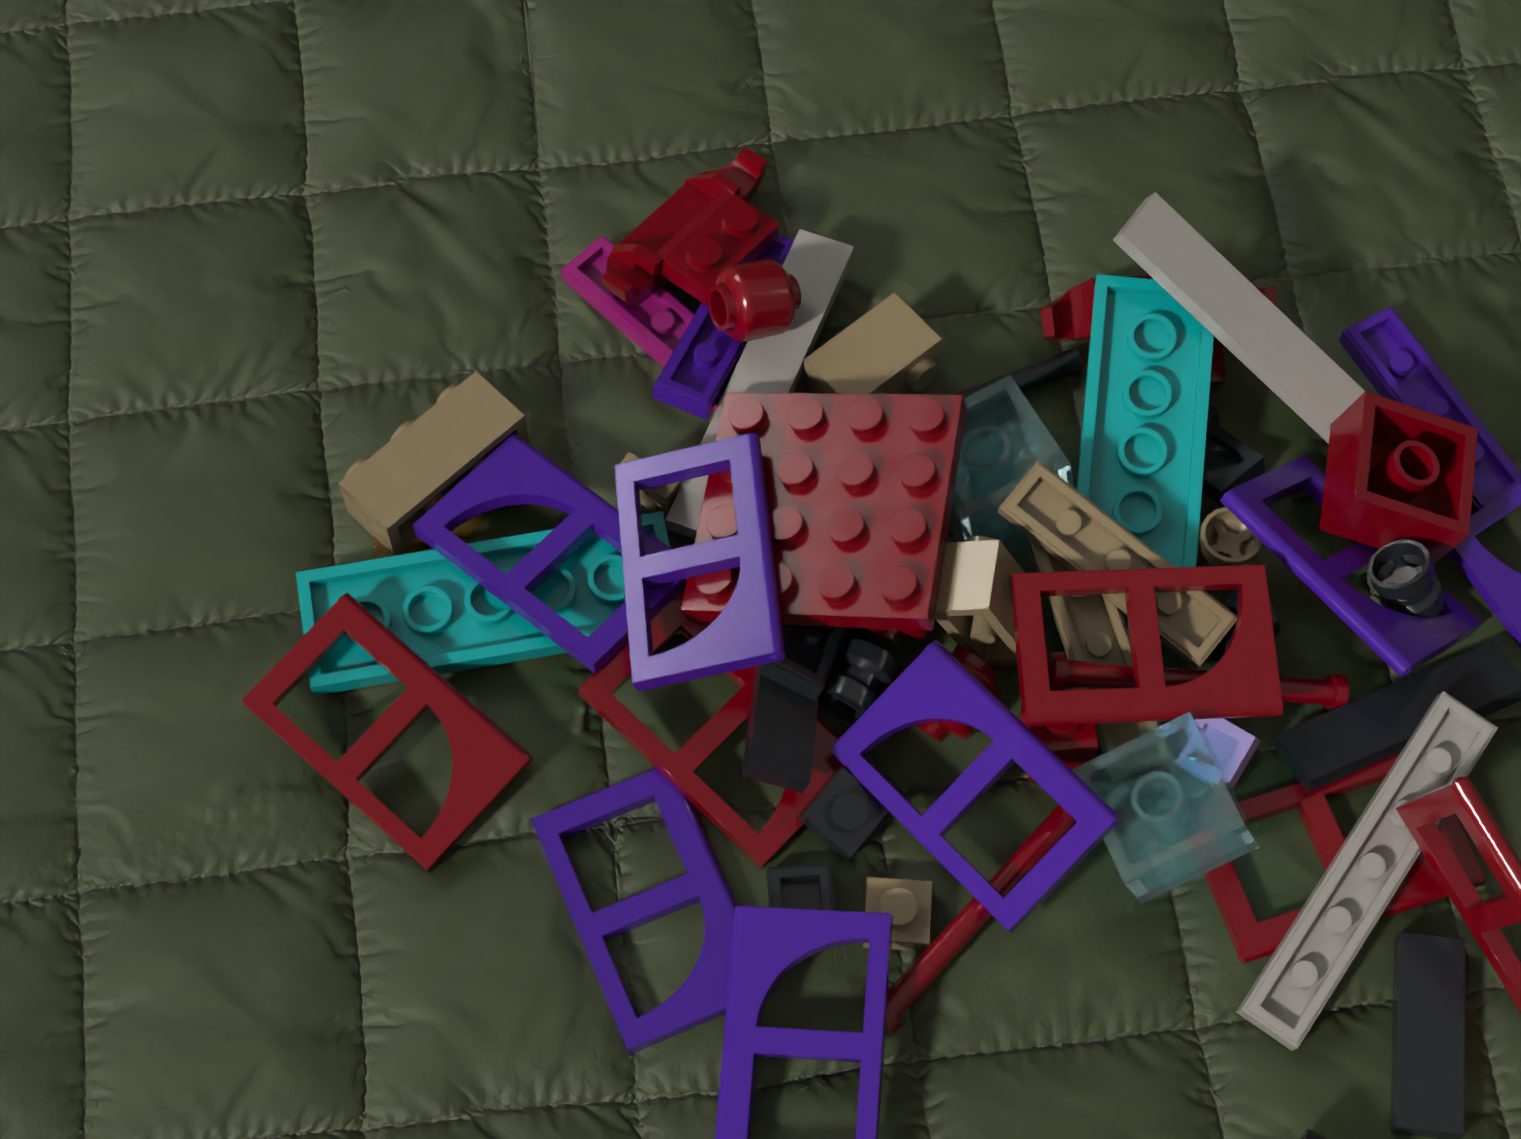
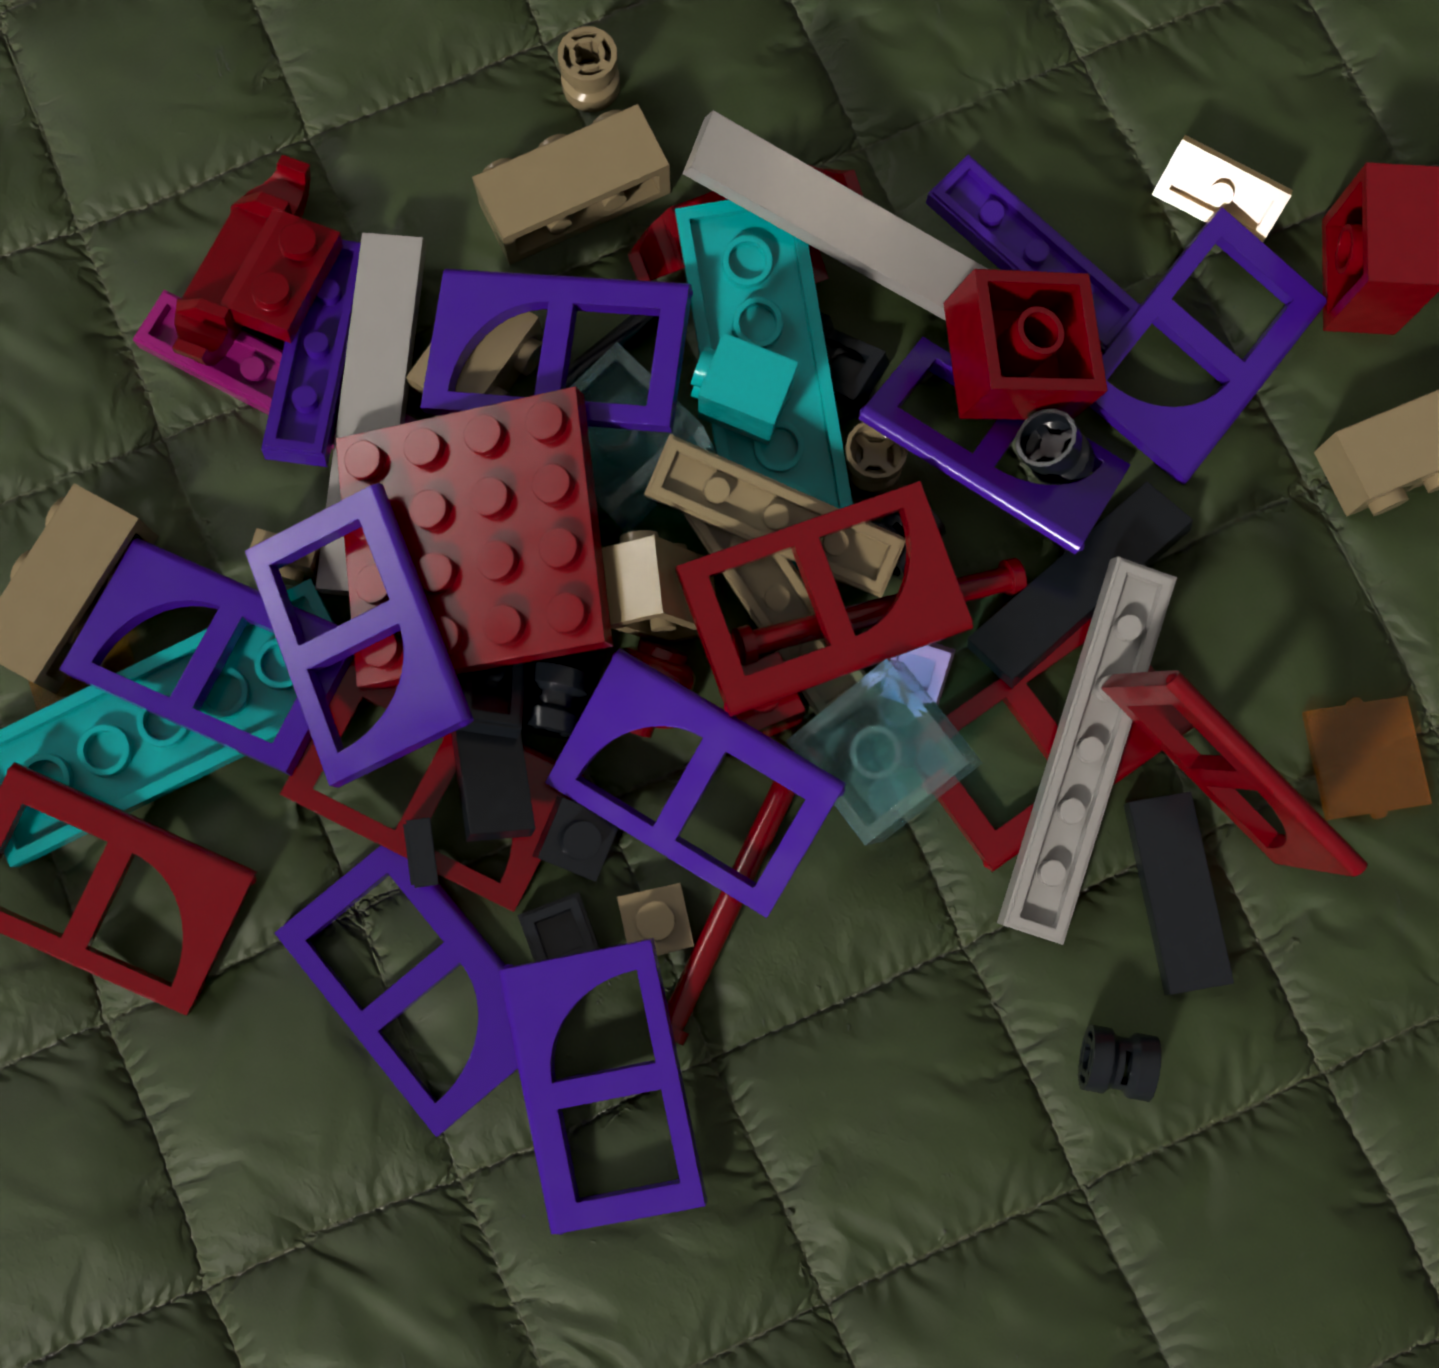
camera: 20 degrees left, 15 degrees up
dark red head [708,258,801,342] -> none
none -> black tile [403,817,439,888]
none -> dark purple window [420,268,693,433]
none -> dark tan brick [472,104,671,265]
none -> dark tan wheel [558,26,620,112]
none -> teal brick [691,332,799,445]

